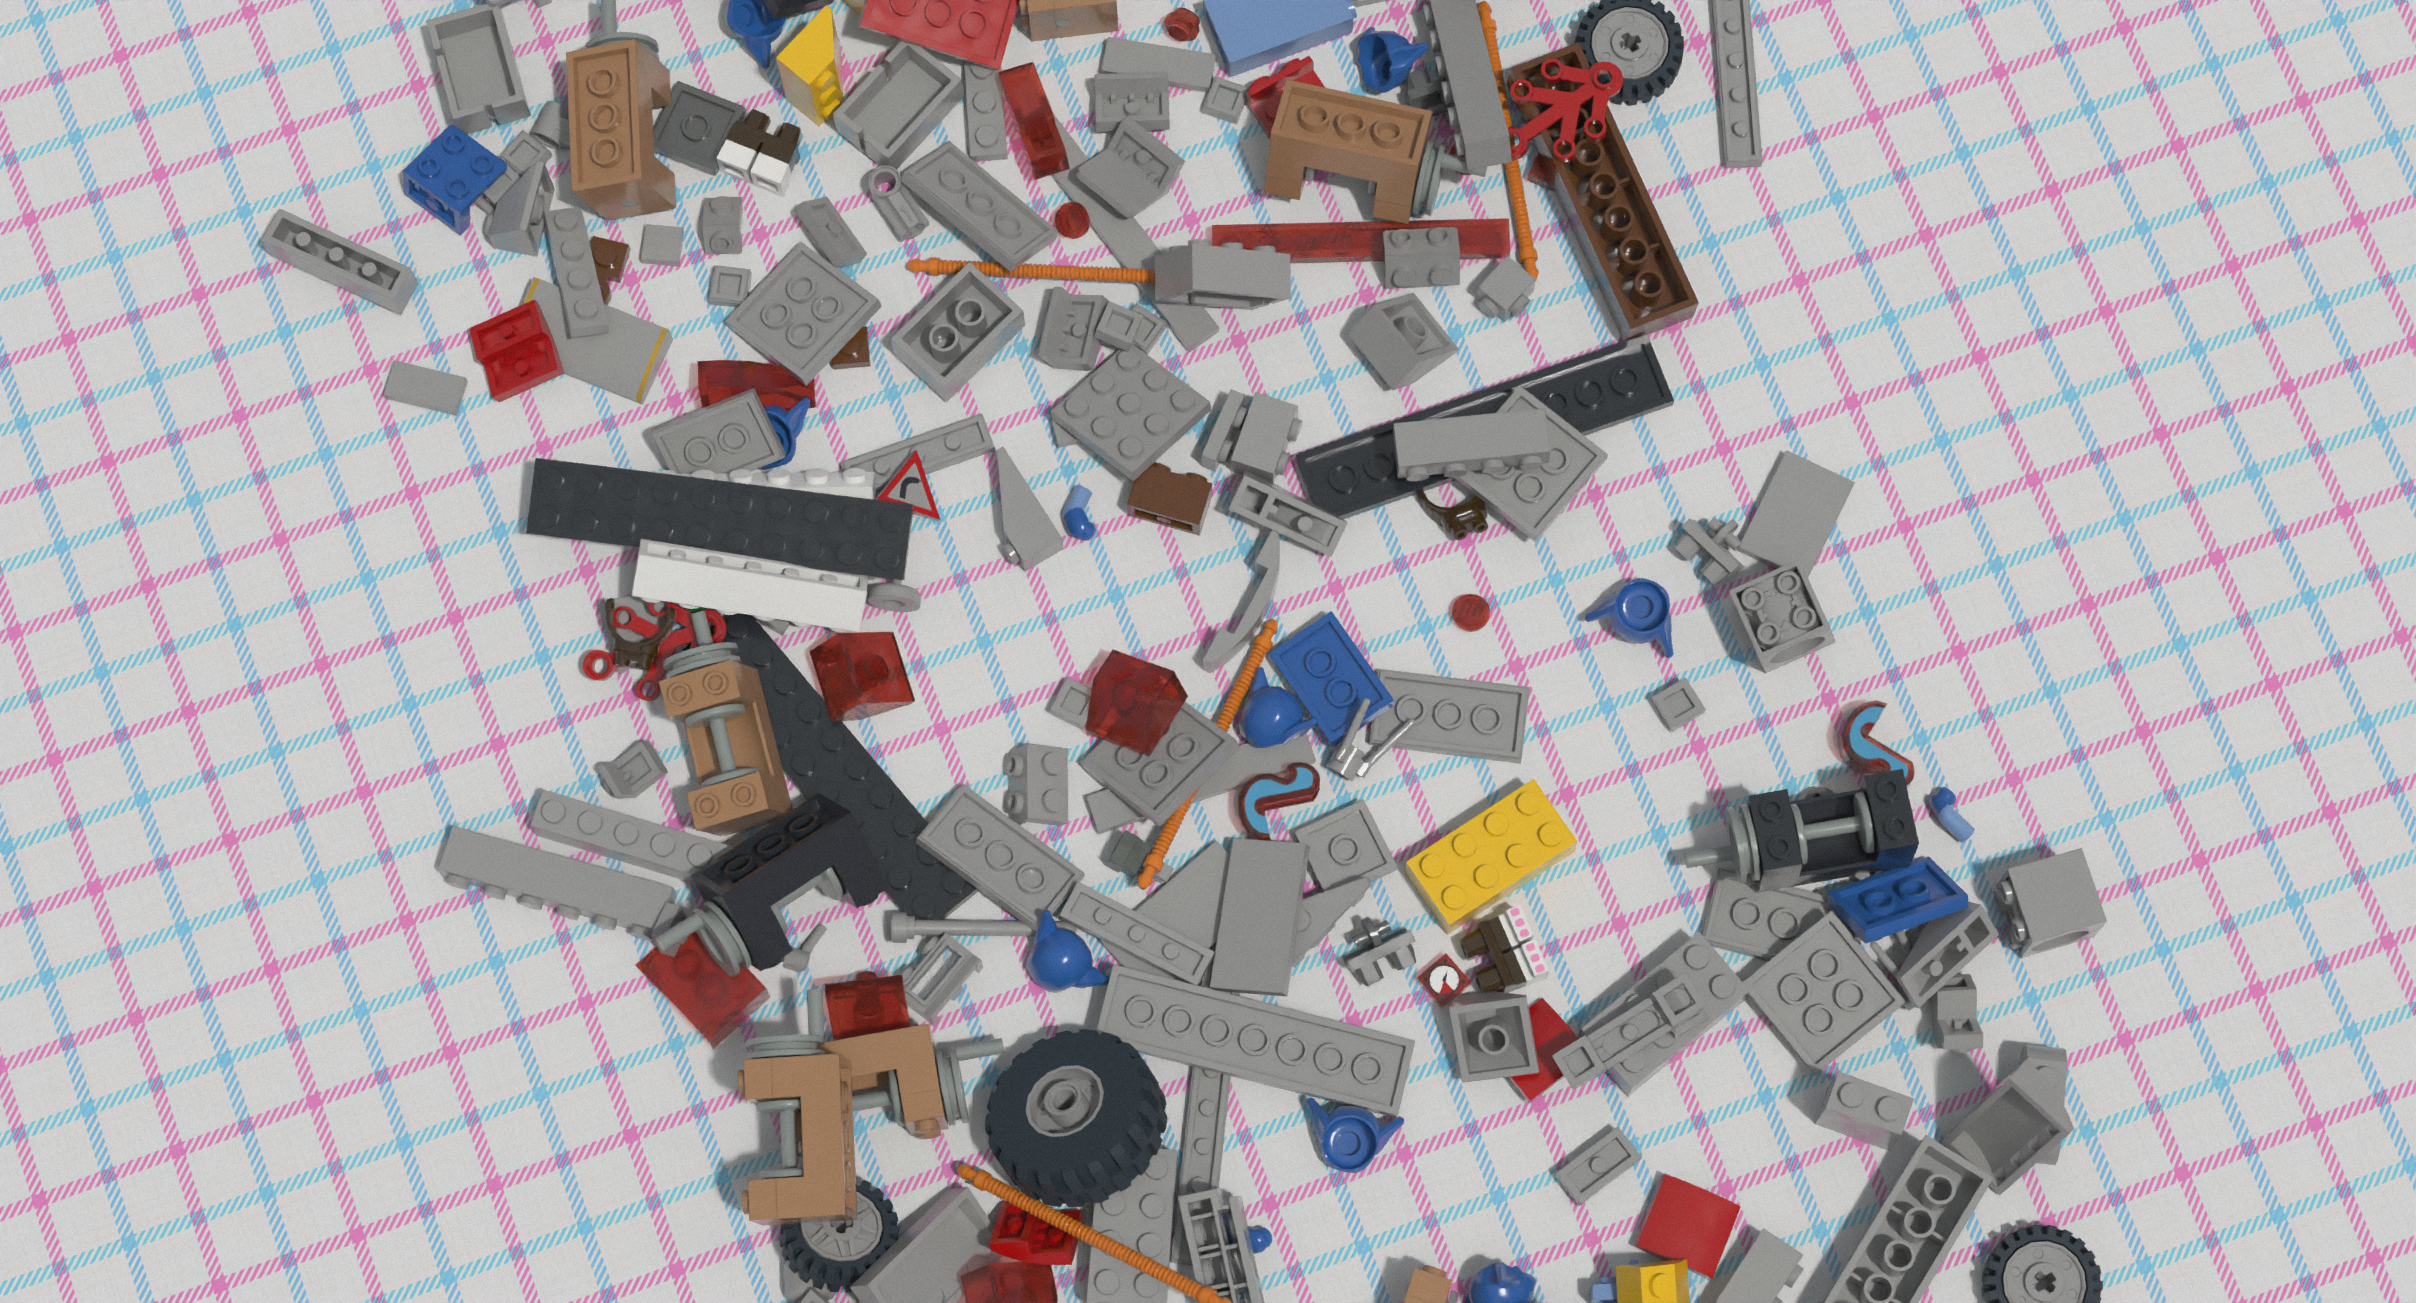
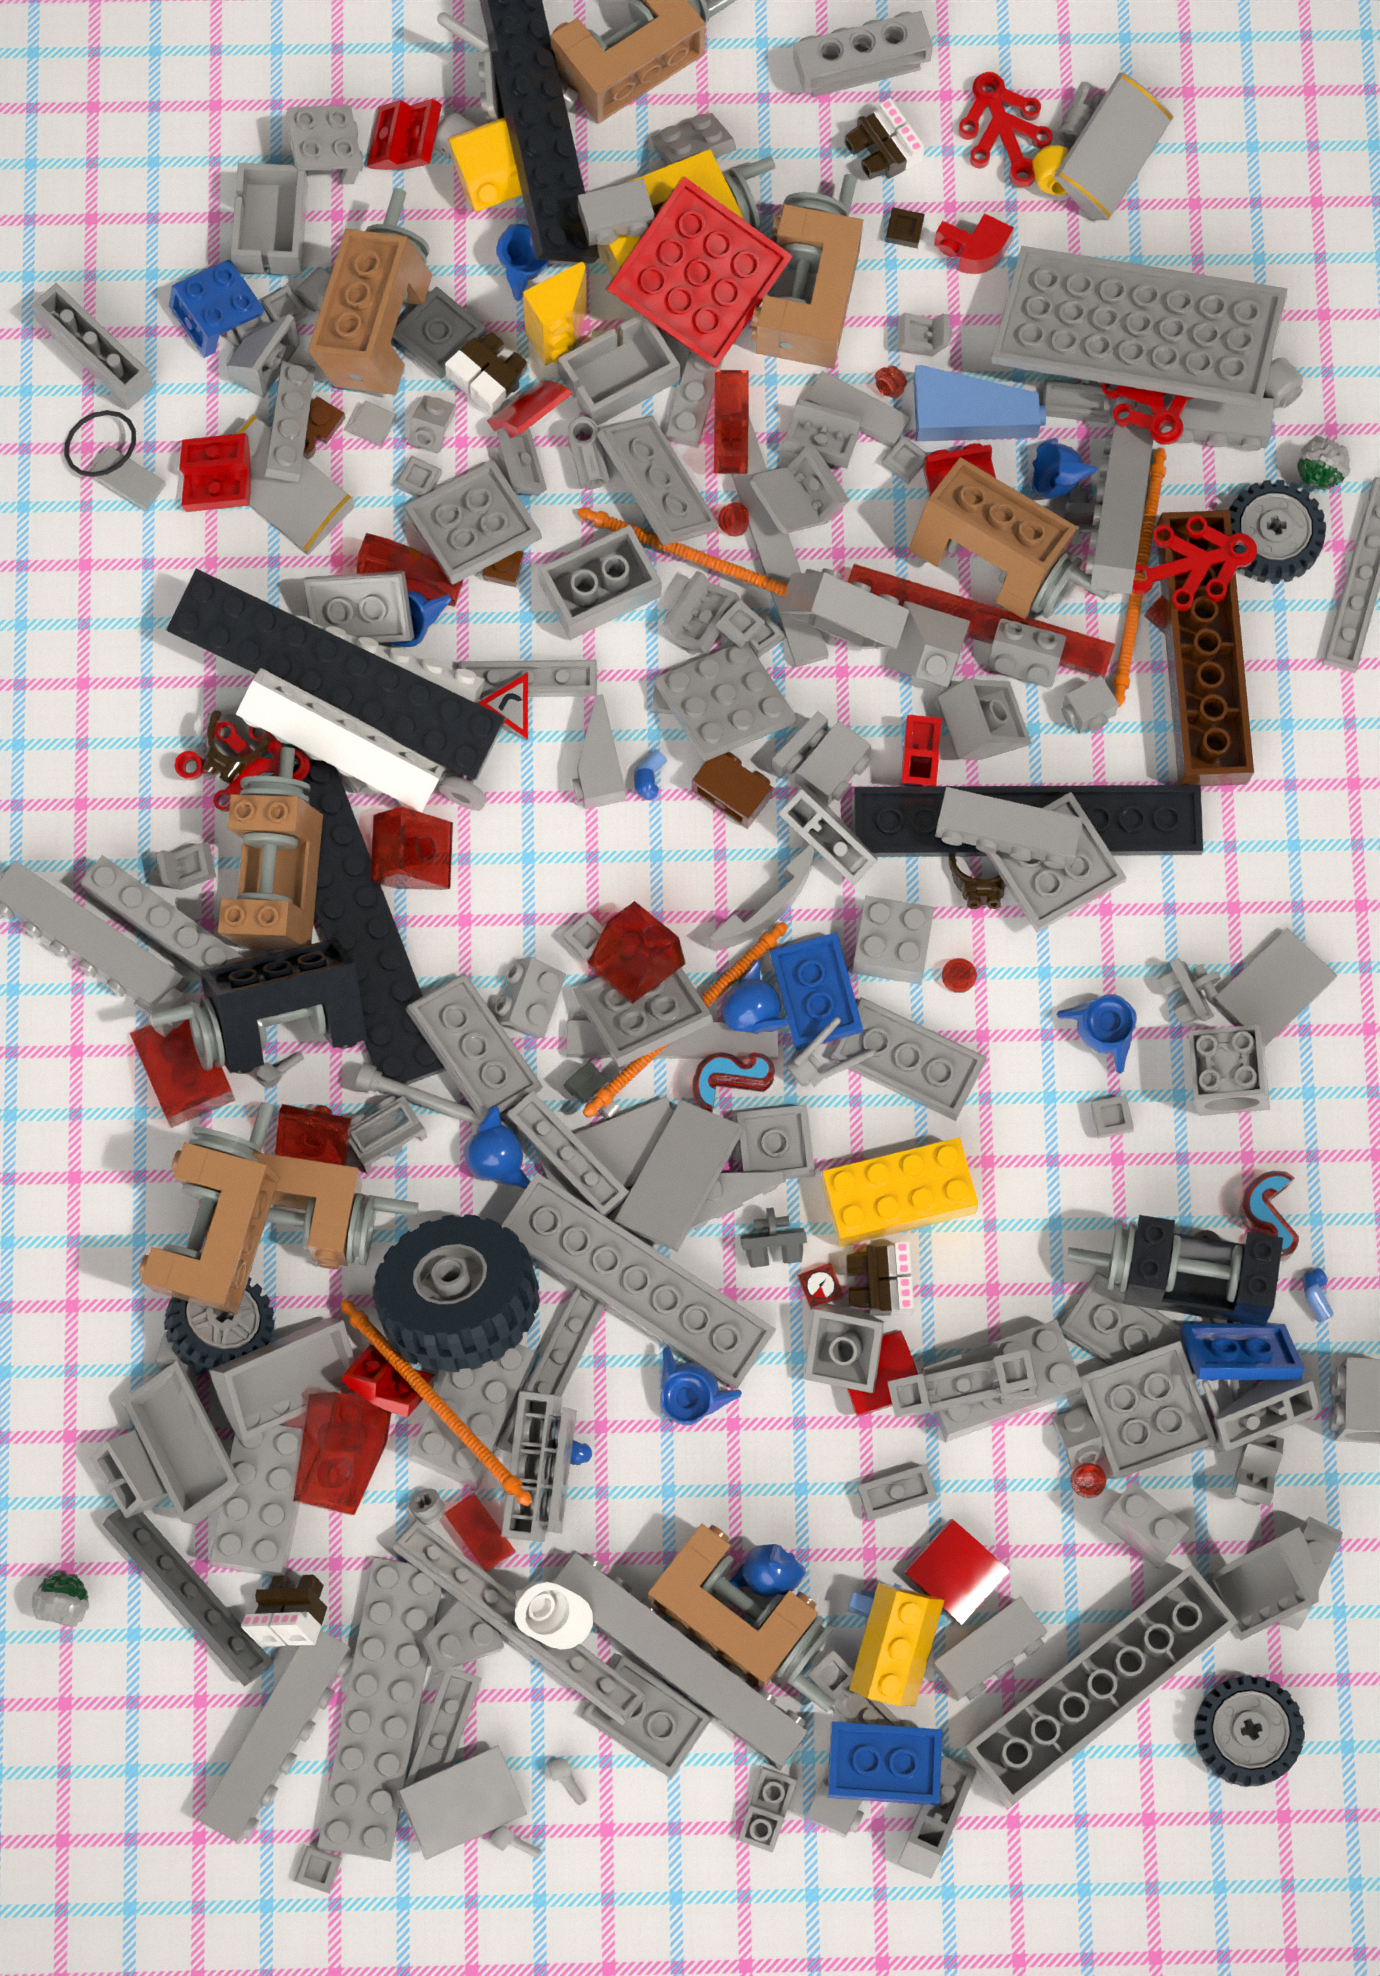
camera: 15 degrees right, 0 degrees up
none -> black piece [64,410,136,477]
none -> red slope [487,380,572,438]
none -> light grey brick [852,895,934,985]
none -> light grey slope [885,601,970,687]
none -> red brick [901,715,942,787]
none -> light grey bracket [1052,1405,1105,1469]
none -> clear red plate [1070,1463,1107,1499]

